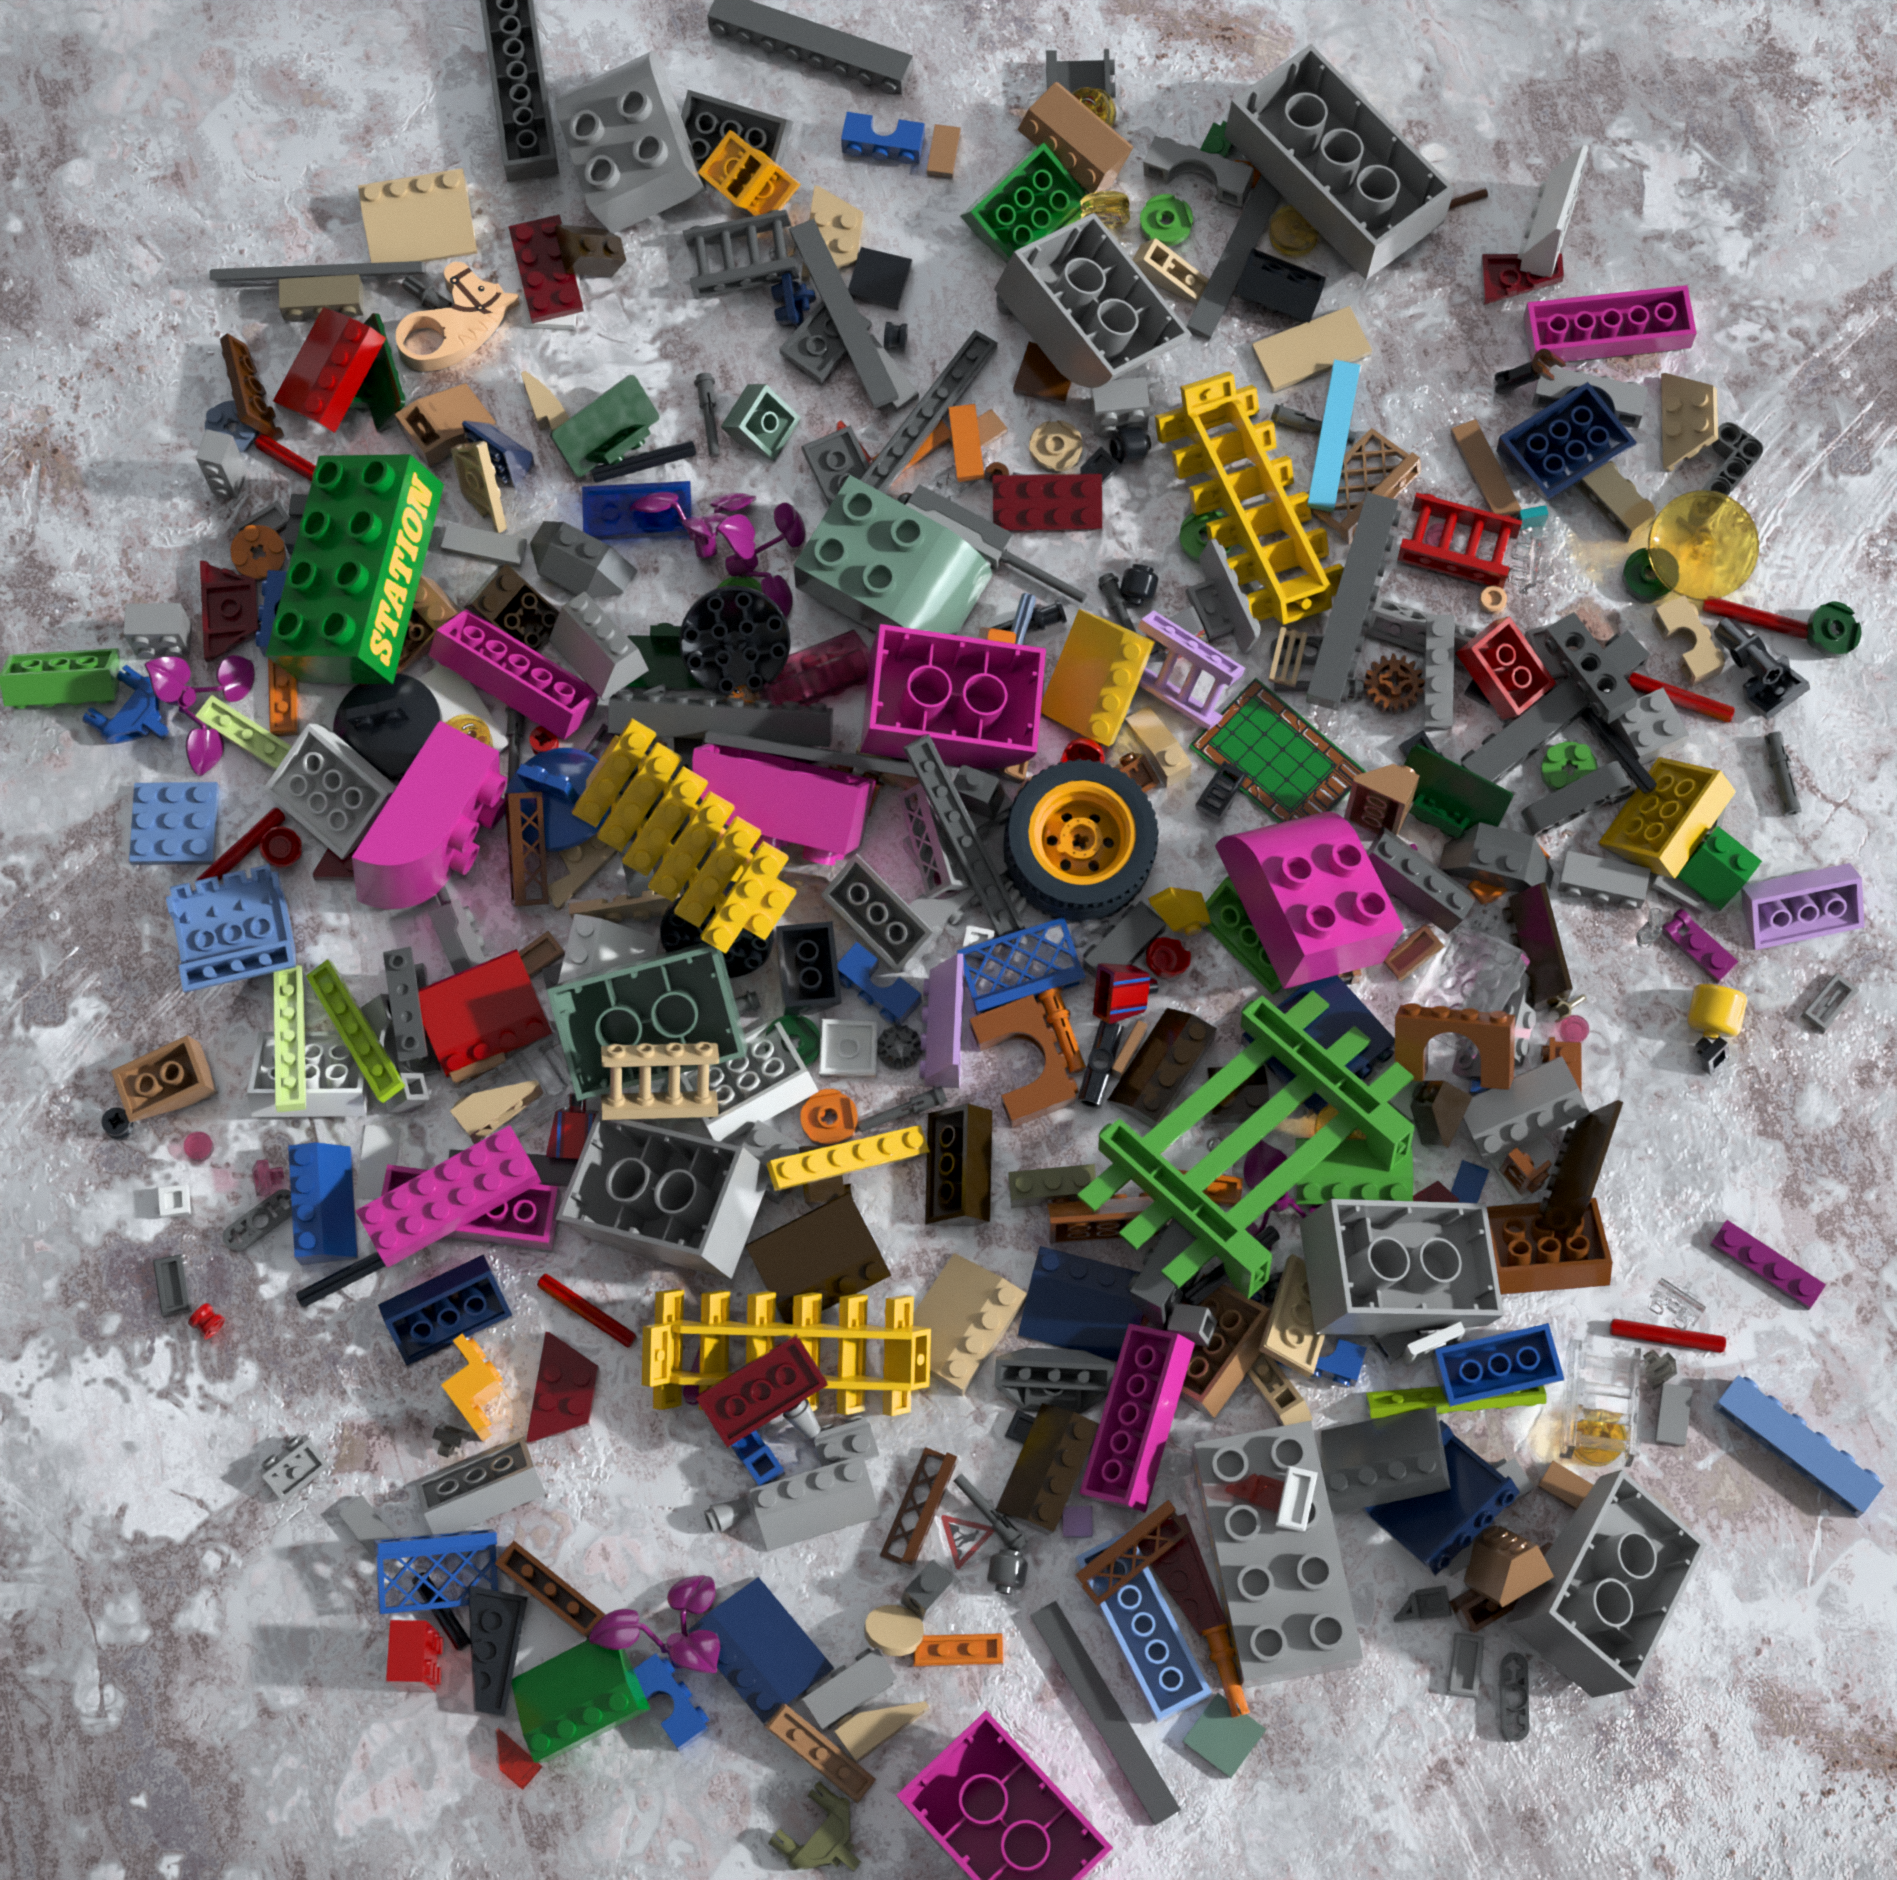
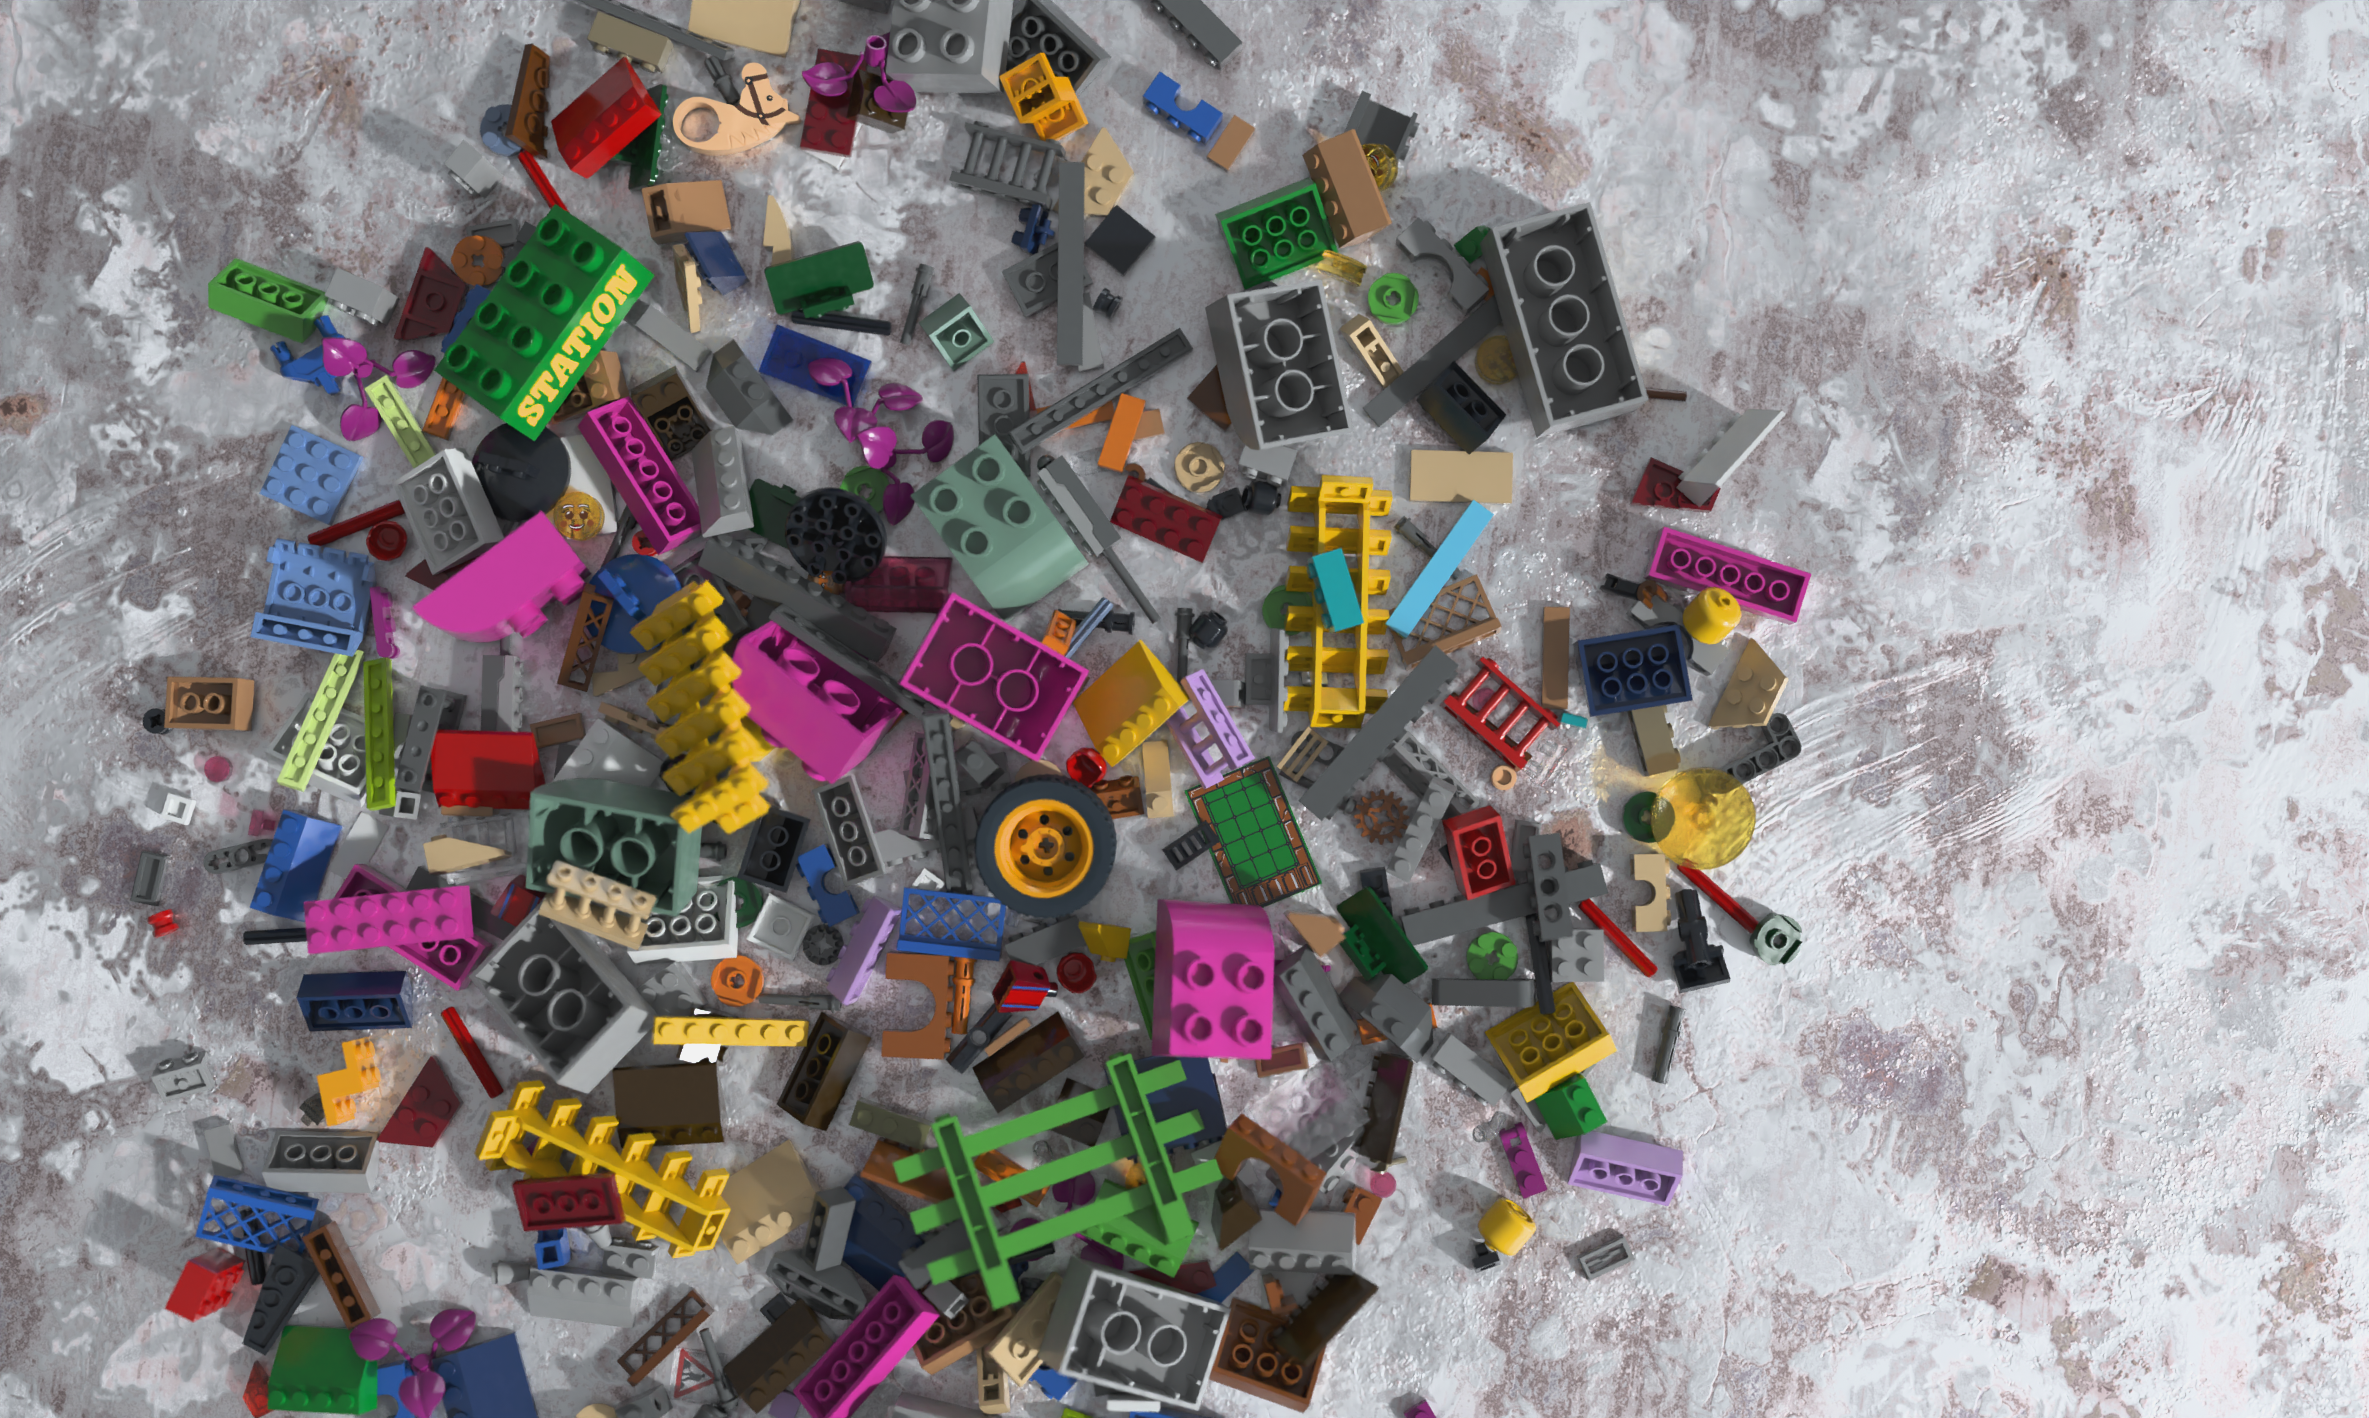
camera: 25 degrees right, 15 degrees up
none -> magenta plate [370,586,400,659]
none -> dark grey brick [801,1186,856,1272]
none -> magenta plant [802,32,916,112]
none -> teal brick [1306,548,1364,633]
none -> yellow head [1682,587,1741,645]

